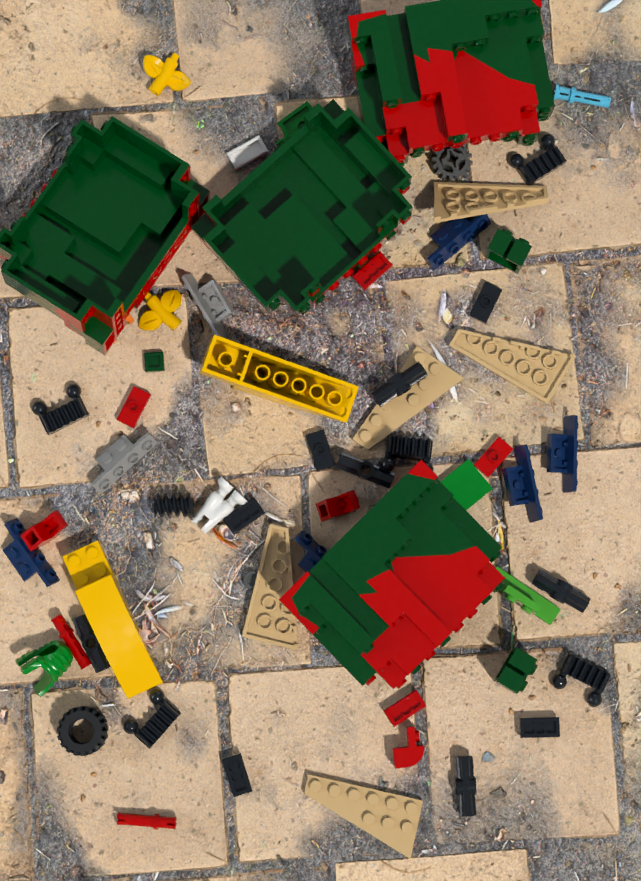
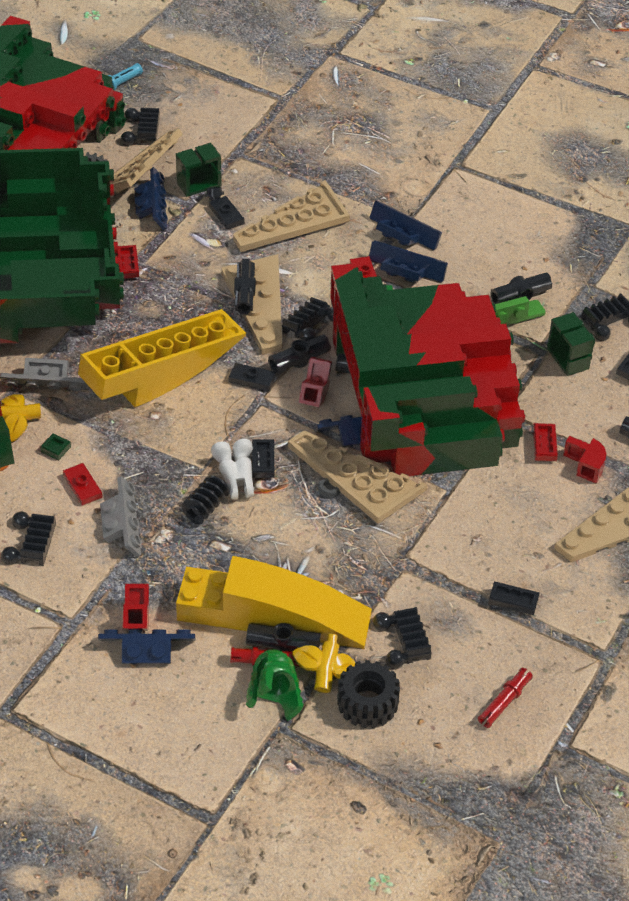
camera: 60 degrees left, 35 degrees down
none -> black plate [205,186,224,200]
none -> yellow plant [293,634,355,693]

